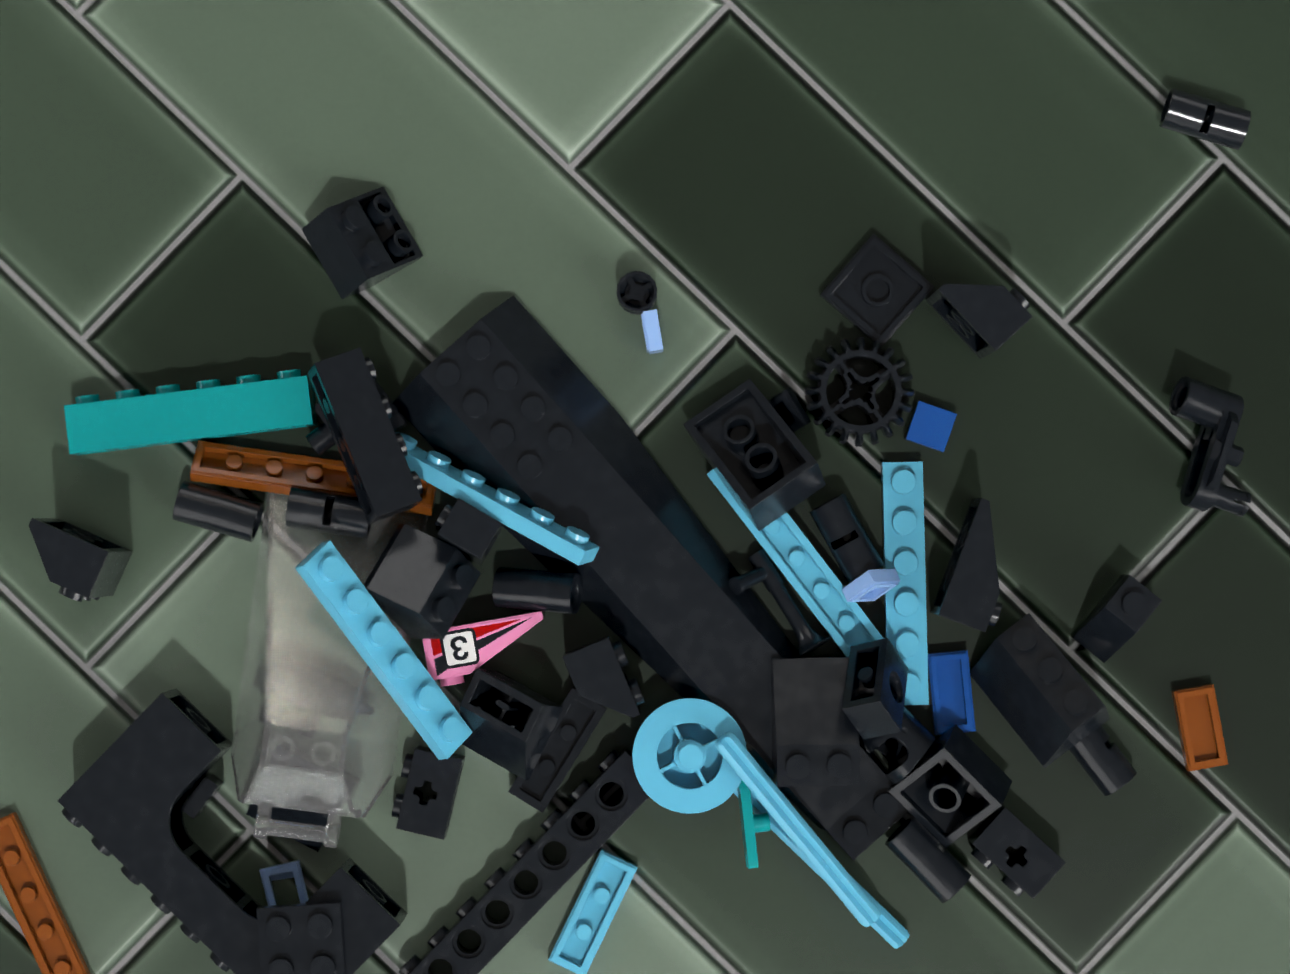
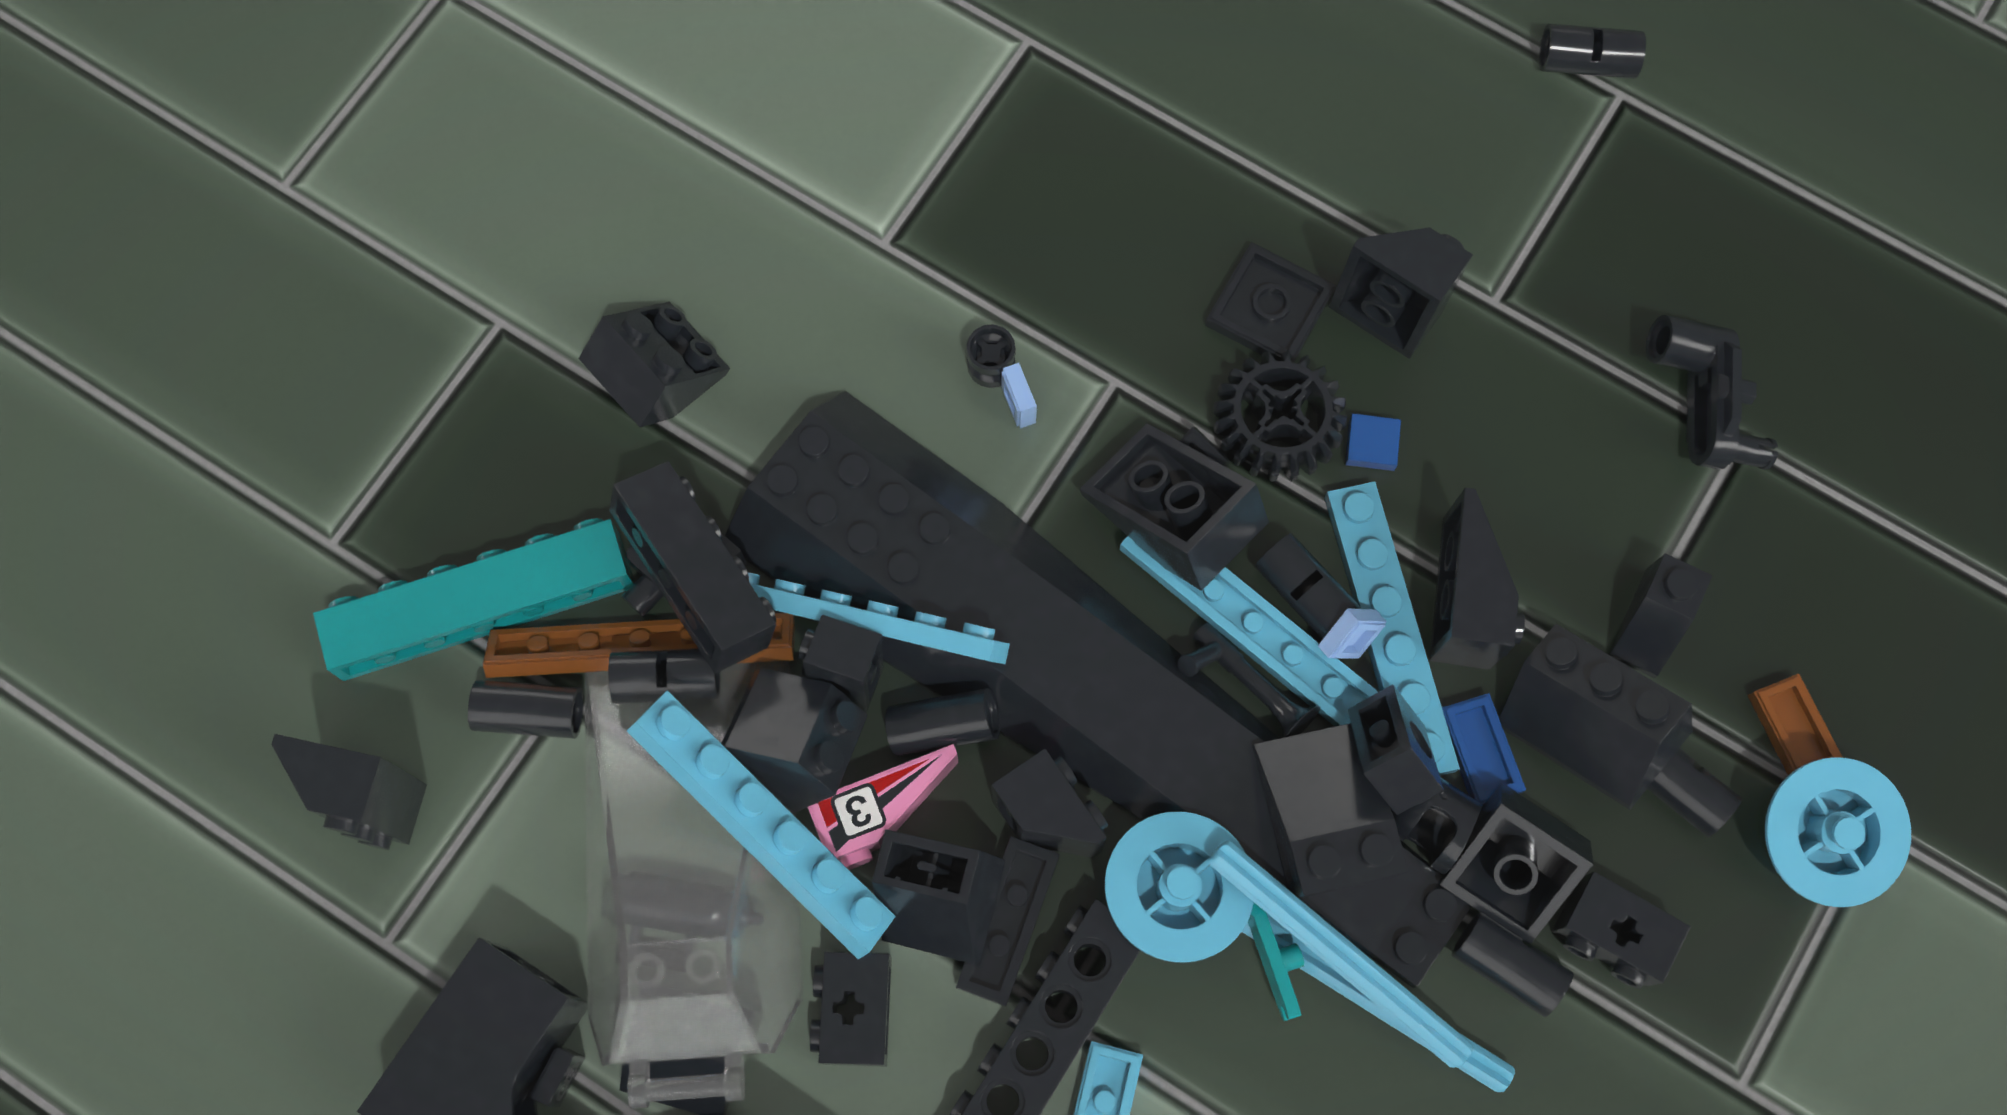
camera: 15 degrees left, 15 degrees down
none -> medium azure wheel [1765,757,1911,907]

